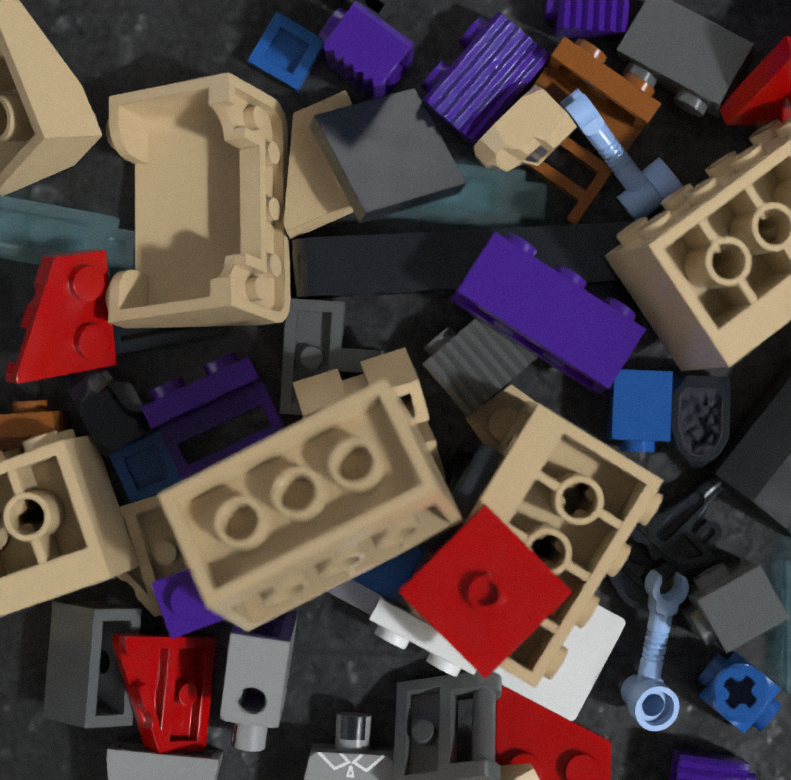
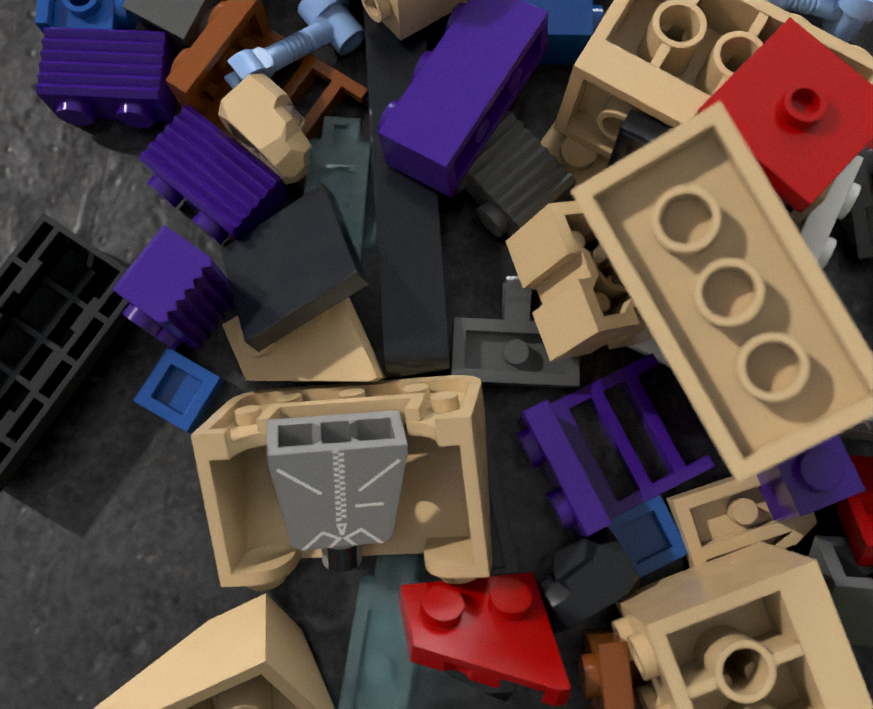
camera: 85 degrees left, 10 degrees down
none -> light grey torso [267,410,408,572]

